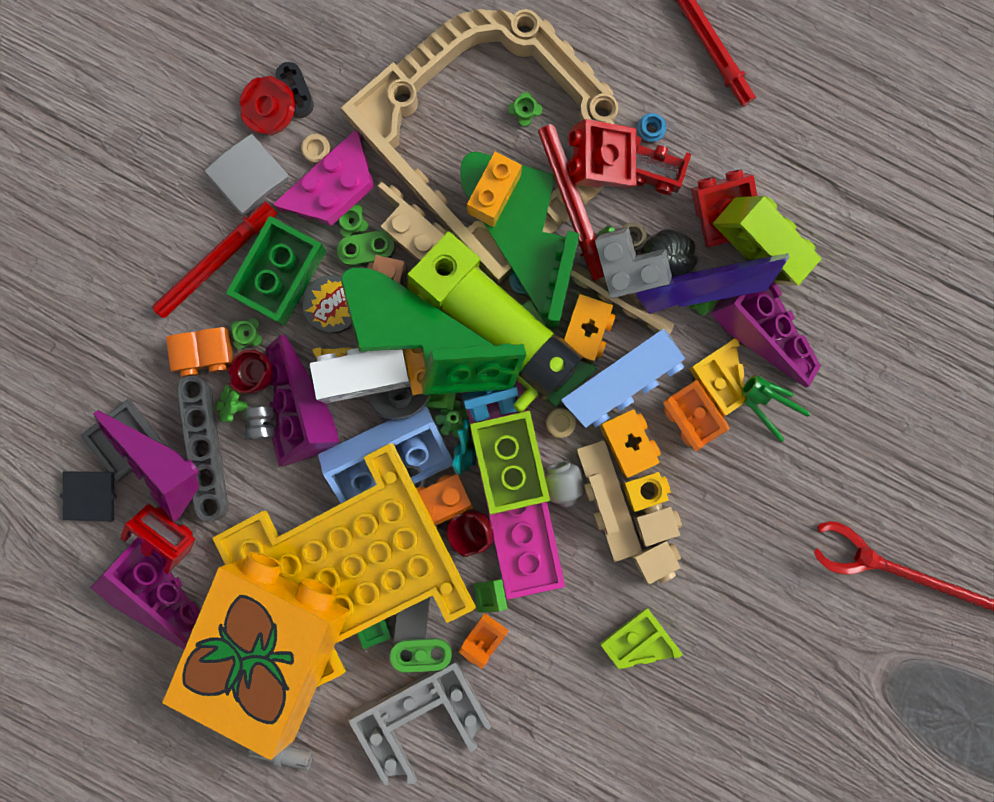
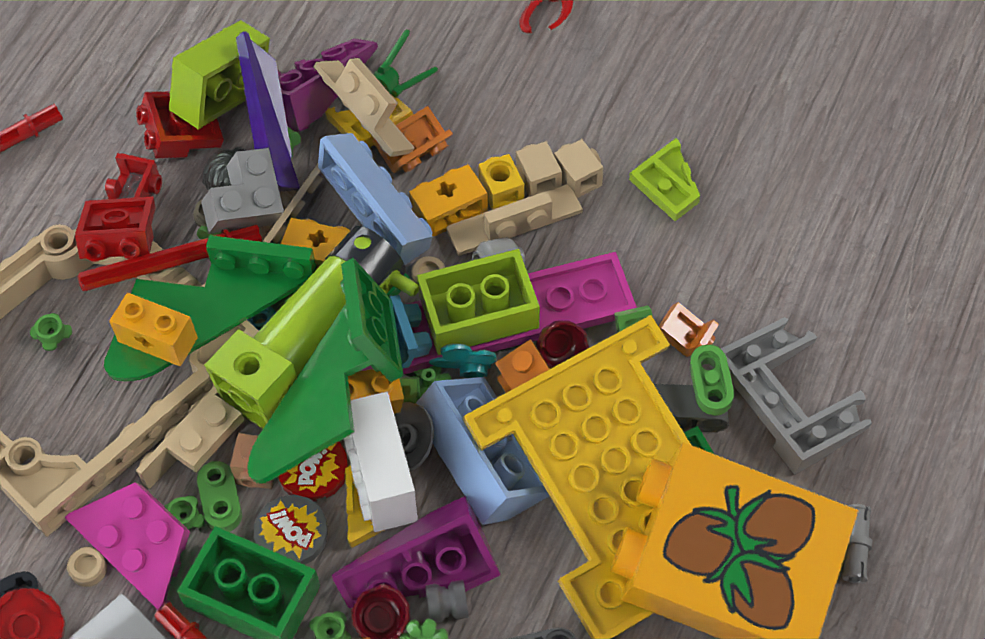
camera: 90 degrees left, 25 degrees down
dark azure plate [637,113,666,143] -> none
none -> tan bracket [314,58,414,157]

